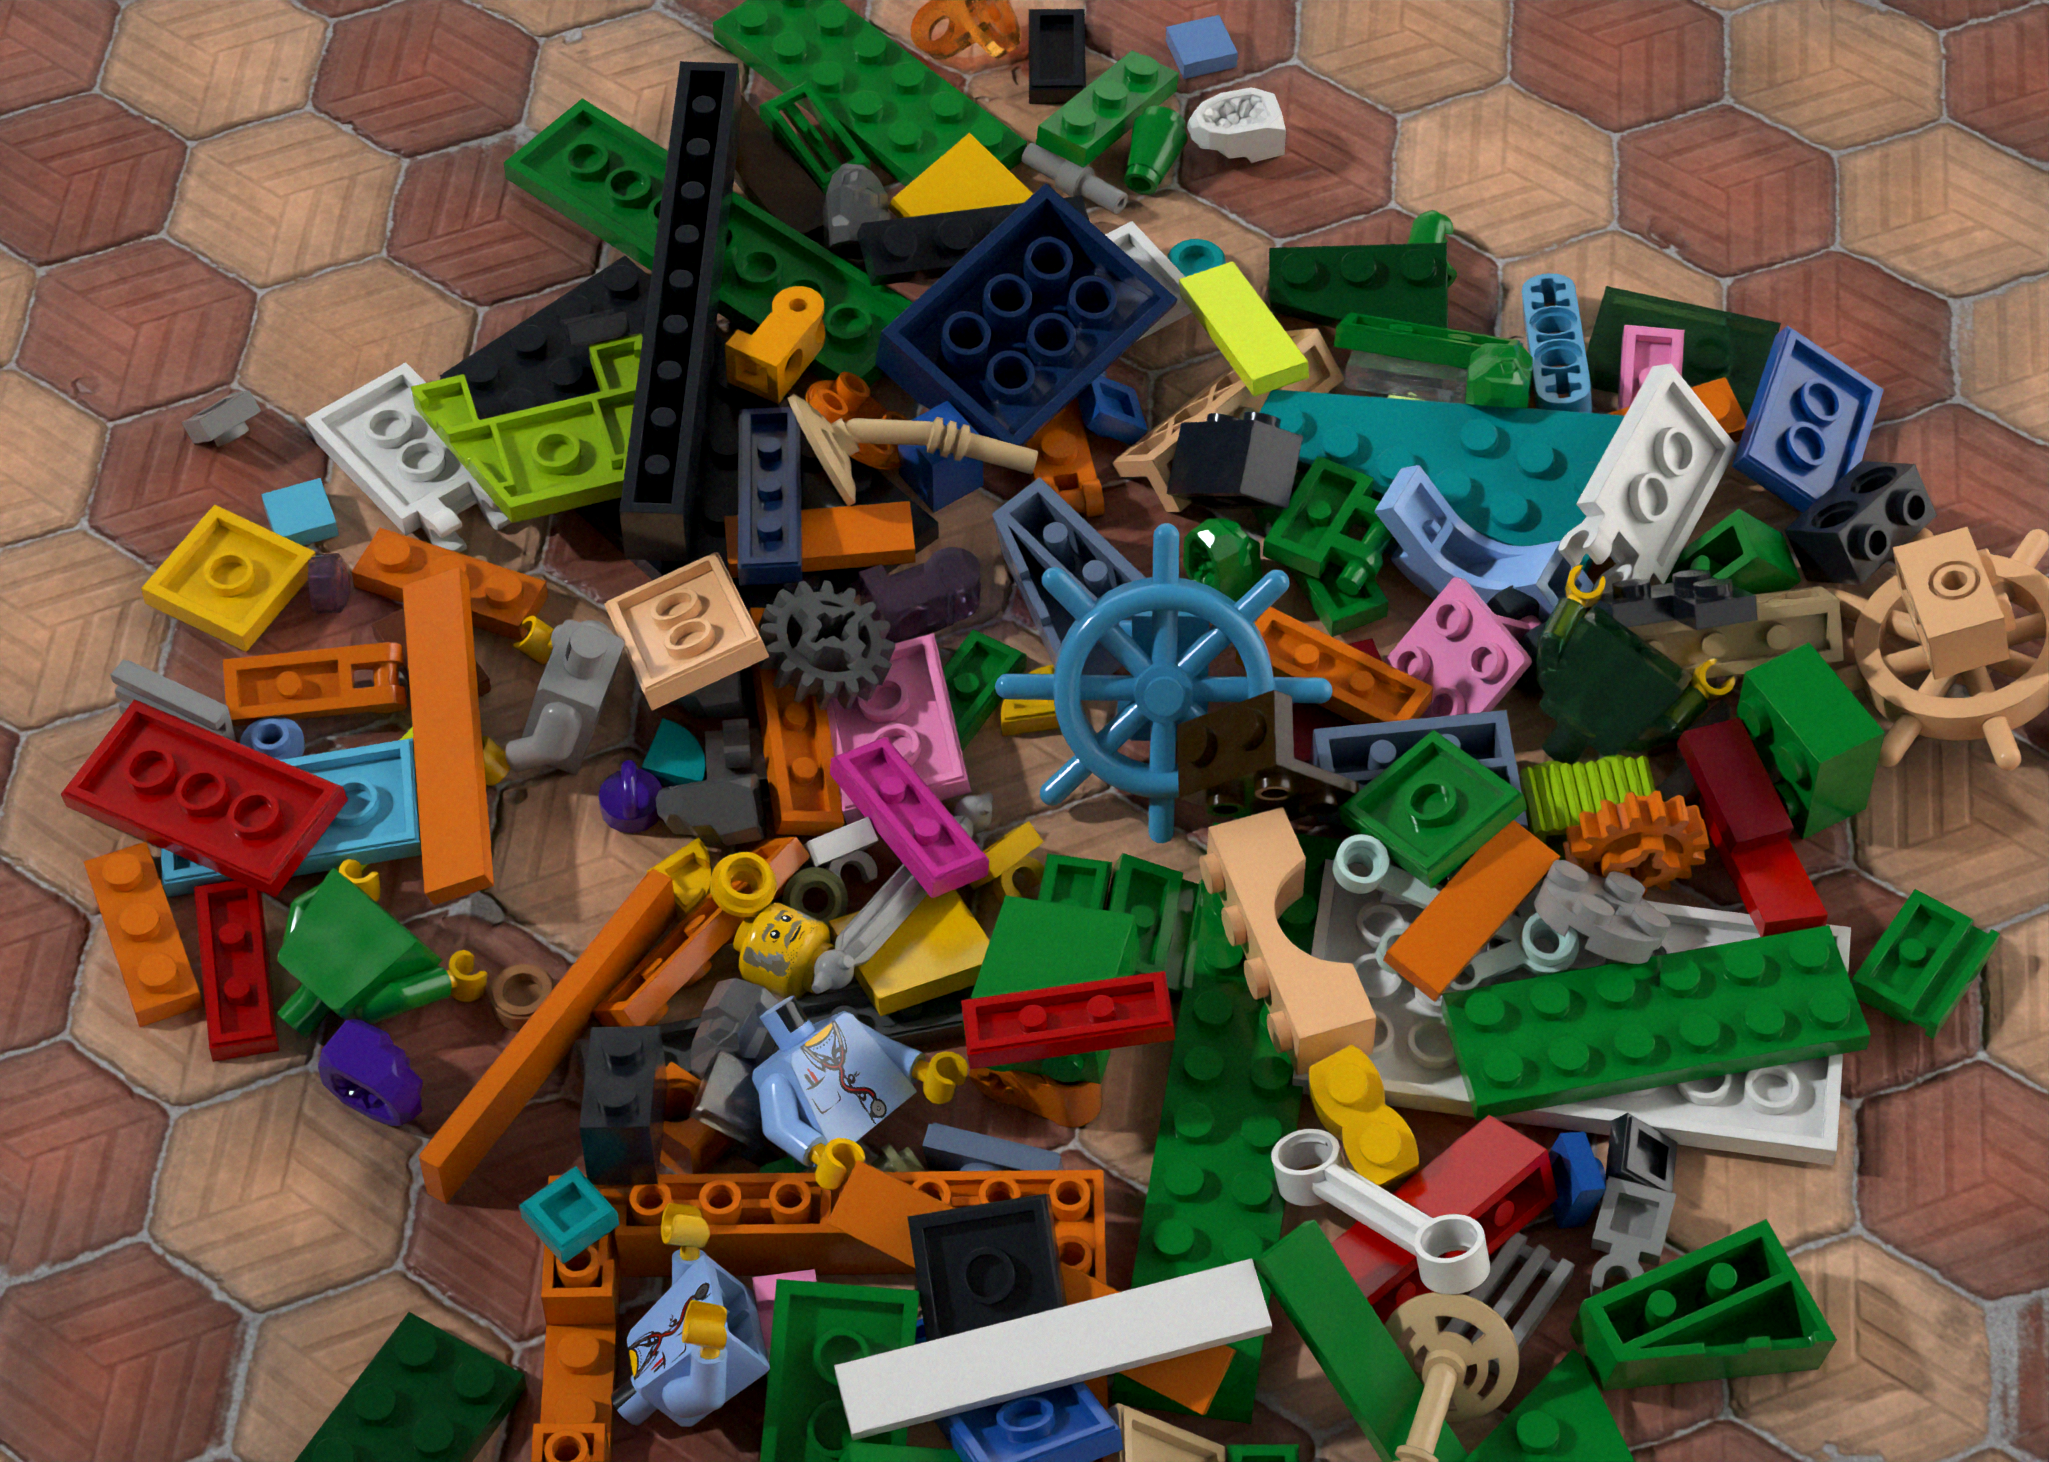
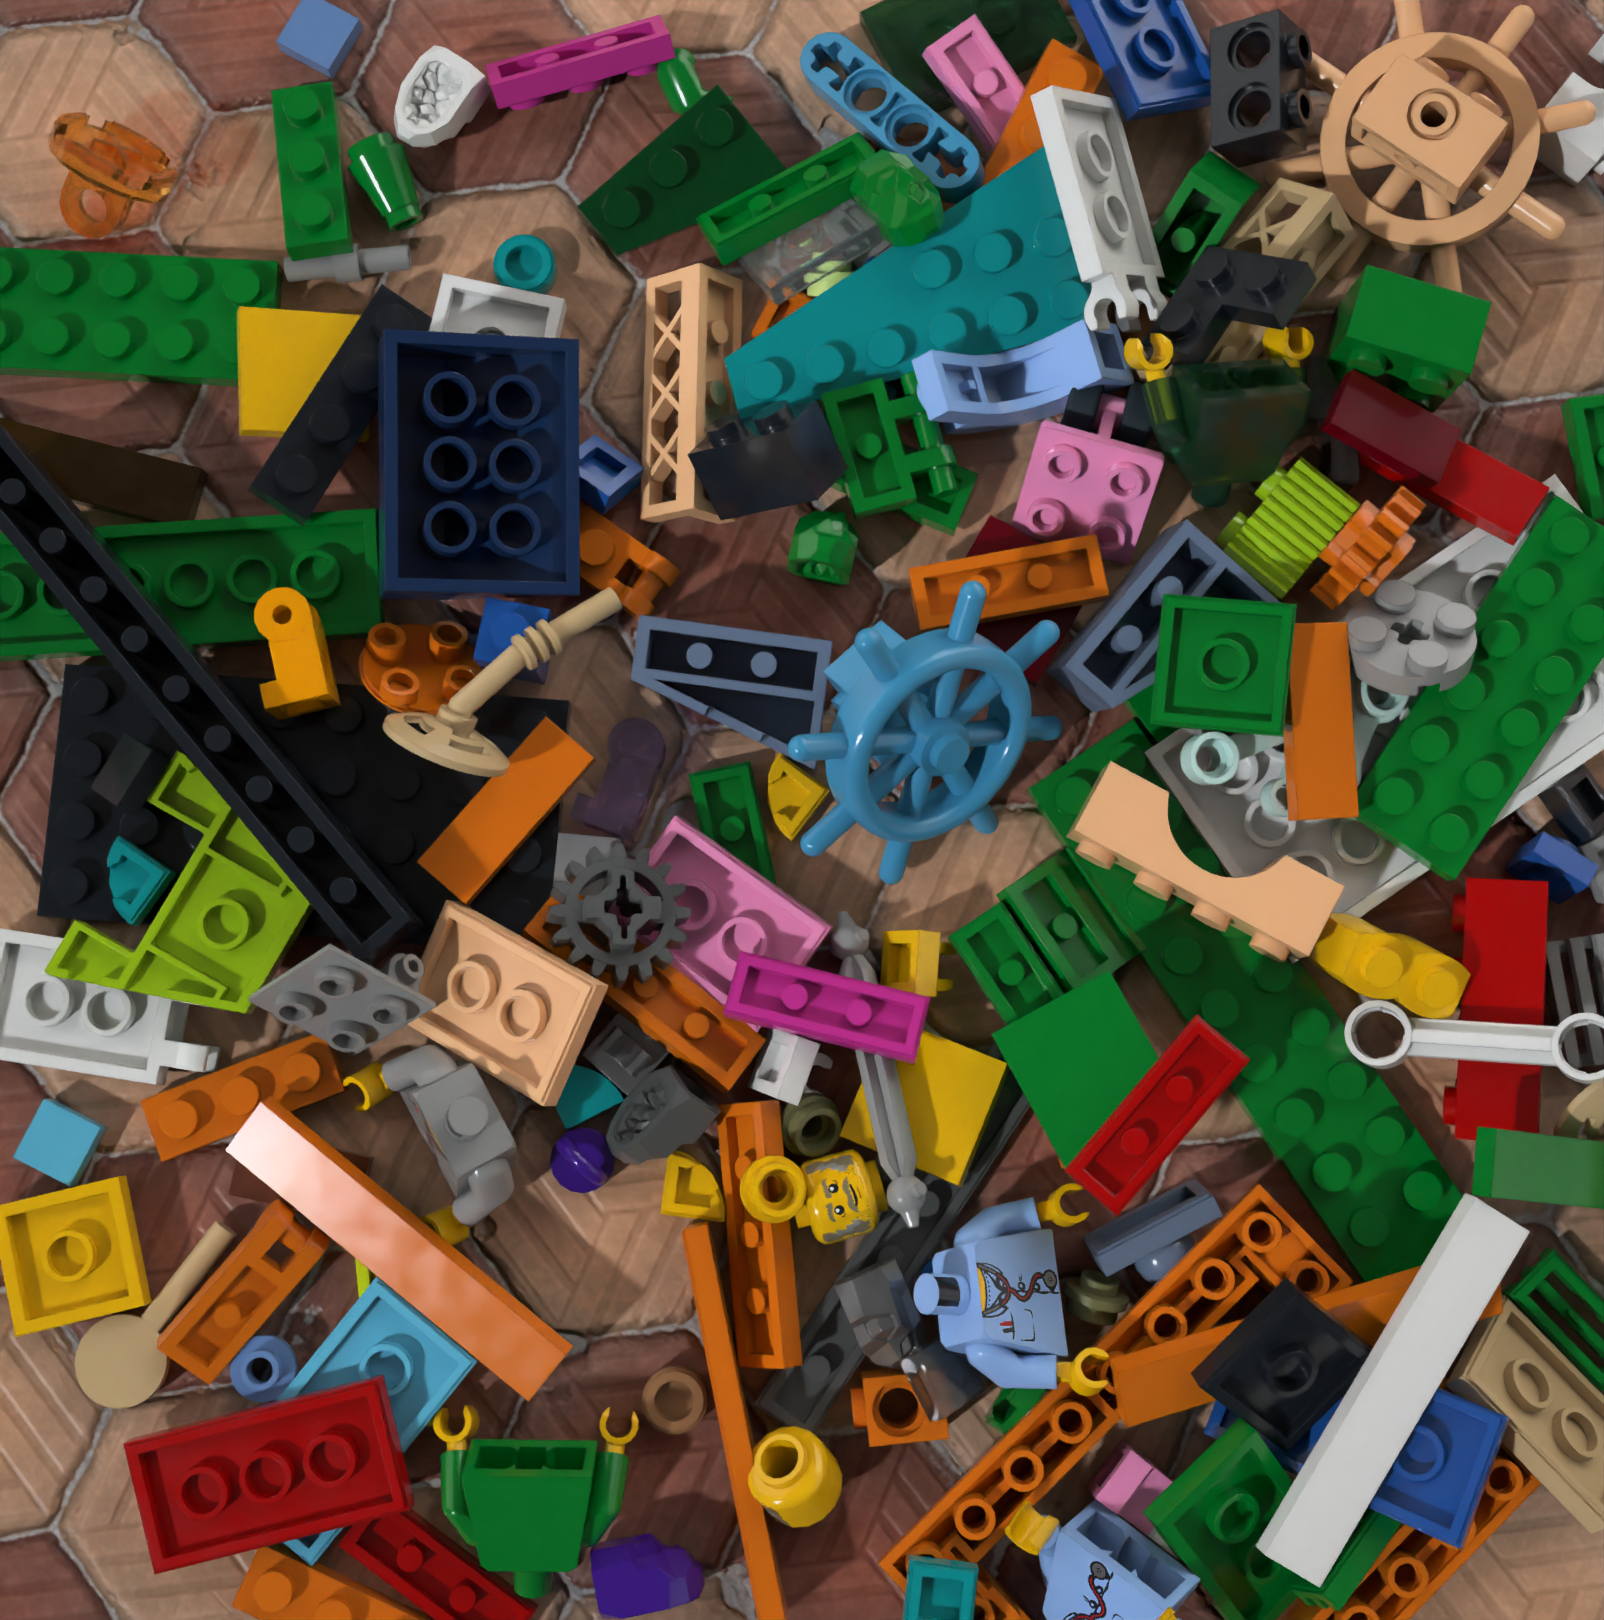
camera: 45 degrees left, 30 degrees up
light grey tile [110,659,236,742] -> none
tile [308,553,350,614] -> none
black brick [579,1026,668,1185] -> none
dark blue tile [738,407,802,586] -> none
green tile [759,80,871,196] -> none
dark grey rock [823,163,891,260] -> none
black tile [1029,9,1086,104] -> none
dark brown bracket [1177,690,1359,821] -> none
neon yellow tile [1179,261,1309,396] -> none
none -> tan piece [75,1220,237,1409]
none -> teal tile [107,836,176,927]
none -> light grey hinge [249,944,436,1056]
none -> dark pink plate [485,15,676,110]
none -> yellow head [748,1426,842,1528]

